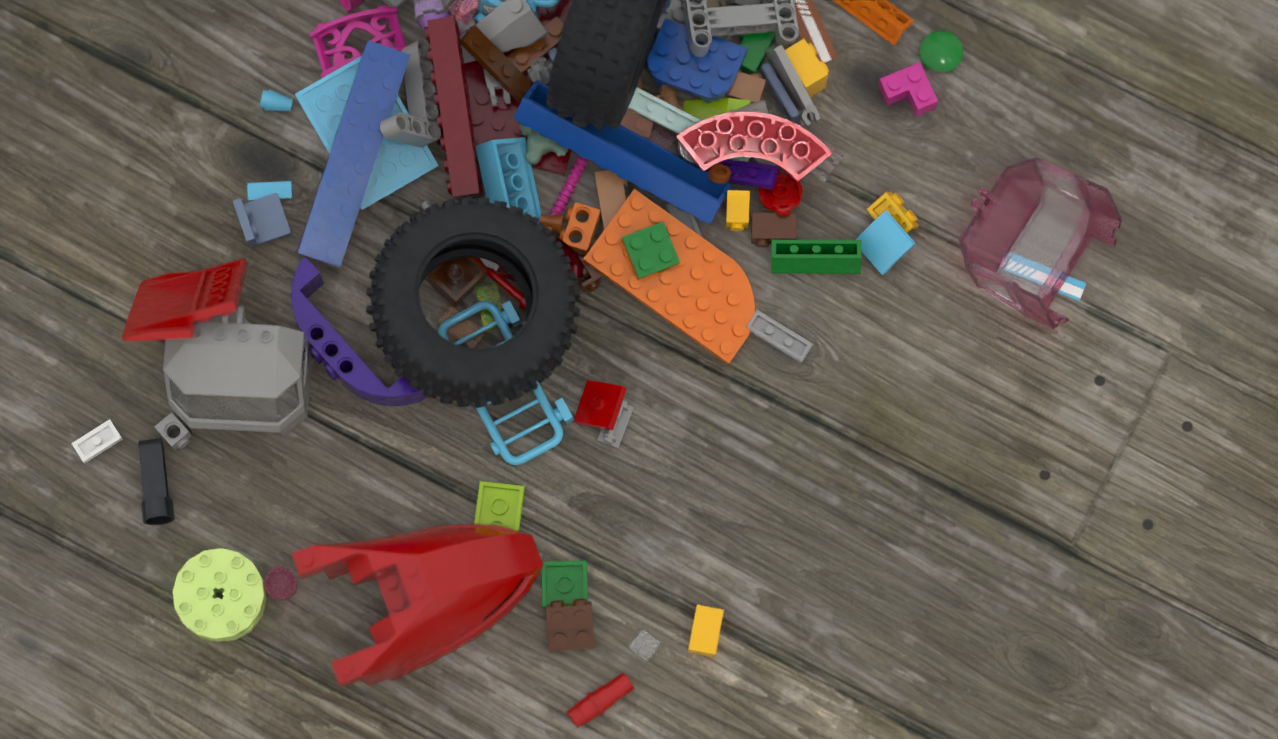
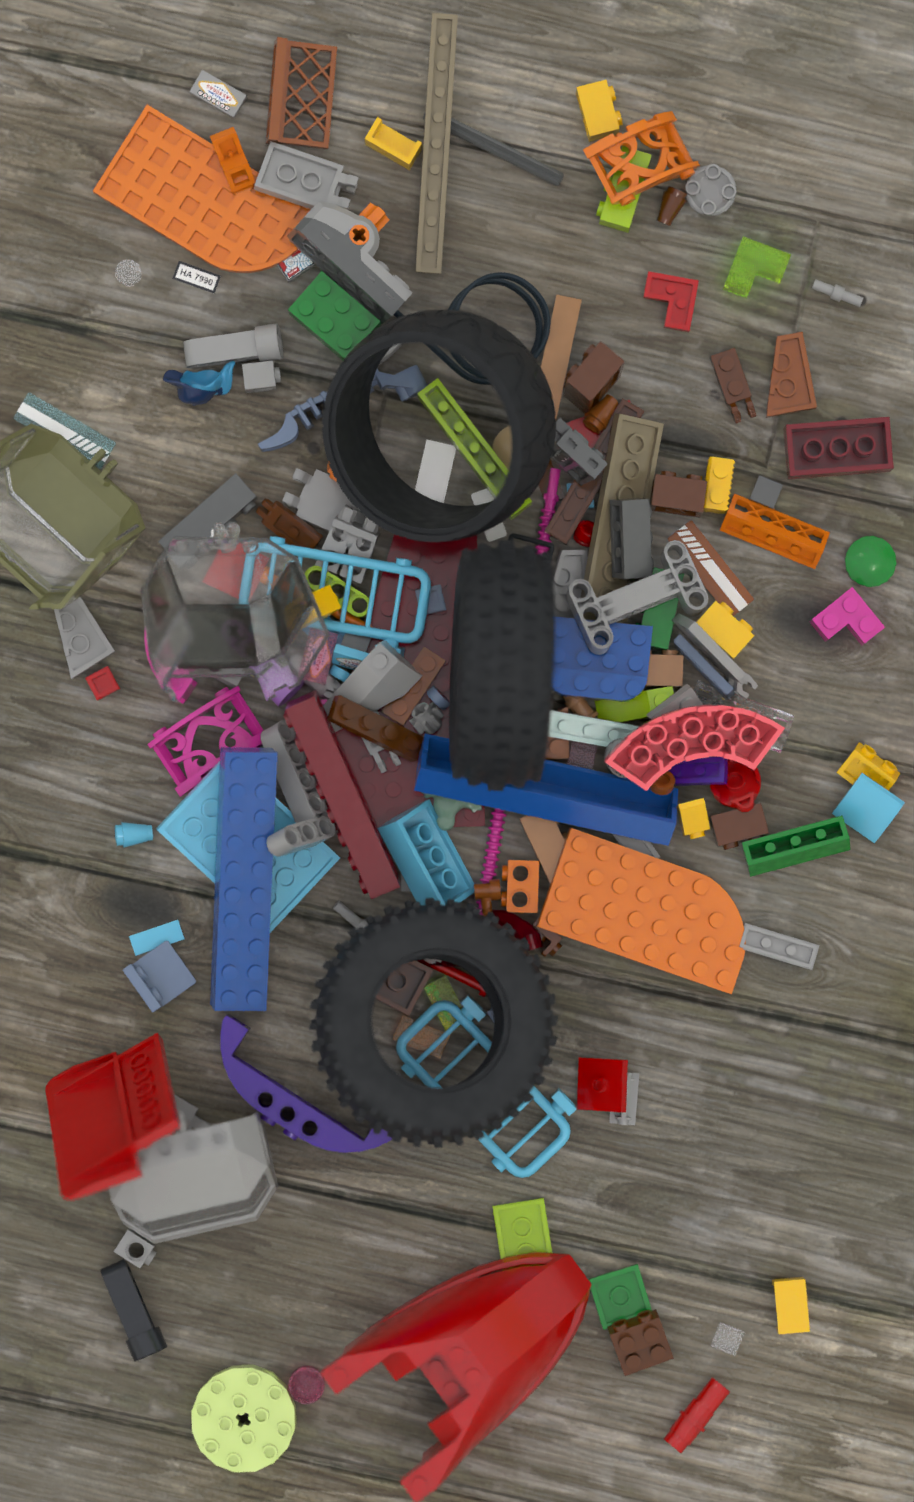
camera: 15 degrees left, 10 degrees up
white plate [71,419,123,464] -> none
green plate [621,222,680,280] -> none

